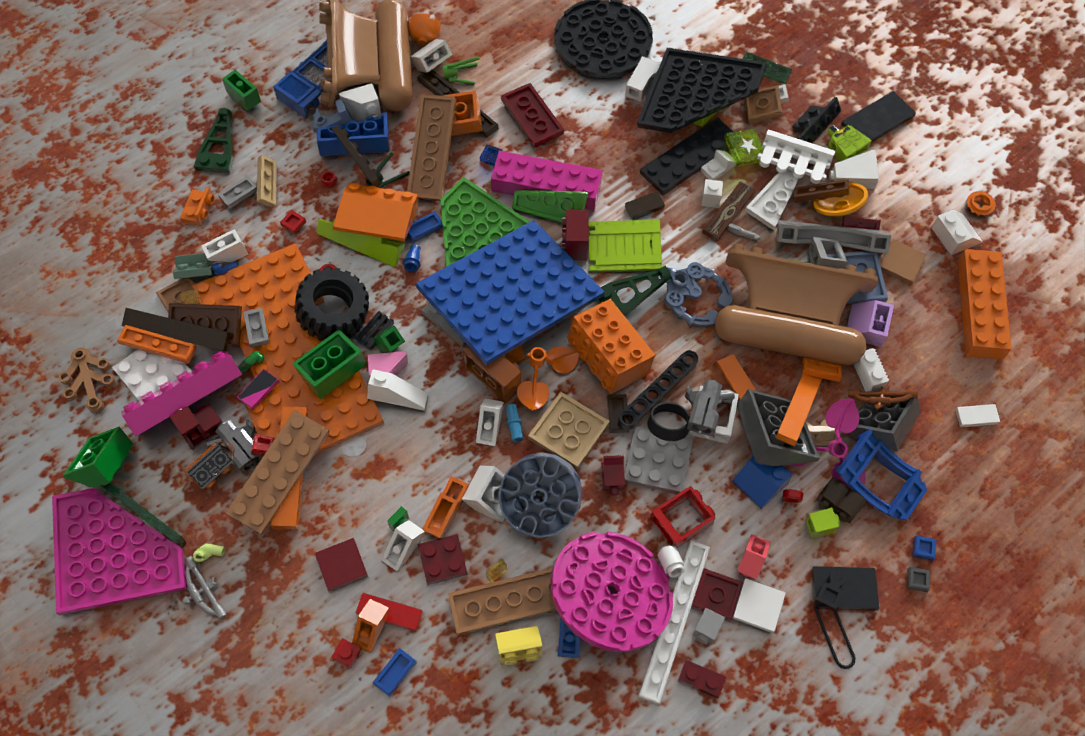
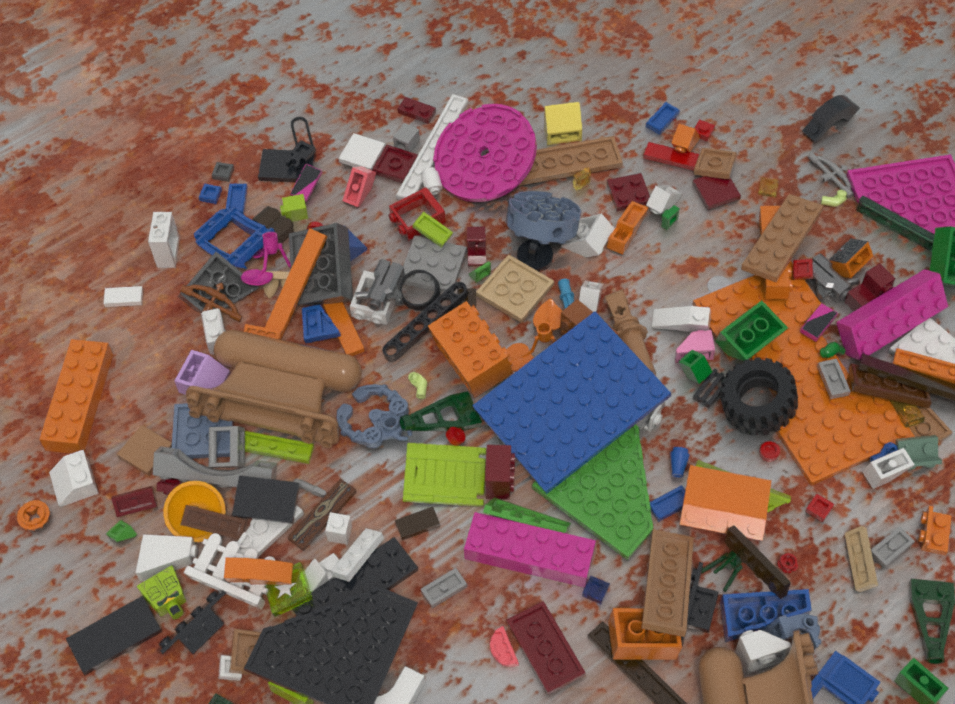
camera: 175 degrees left, 5 degrees down
none -> bright green slope [106,520,137,542]
none -> dark red plate [111,486,157,517]
none -> white window [148,212,180,268]
none -> orange slope [224,557,293,585]
none -> blue tile [226,184,248,215]
none -> black tile [232,476,300,524]
none -> black tile [290,164,323,203]
none -> blue wing [302,304,341,343]
none -> white plate [331,528,384,582]
none -> yellowish green arm [408,372,427,399]
none -> lime tile [412,212,453,248]
none -> light grey plate [420,568,467,608]
none -> red tile [446,427,466,446]
none -> bright green slope [469,261,491,283]
none -> coral tile [490,626,519,667]
none -> medium nougat piece [605,289,656,376]
none -> black bracket [681,562,719,647]
none -> medium nougat tile [694,148,737,179]
none -> clear yellow tile [758,177,779,198]
none -> black arch [802,95,860,143]

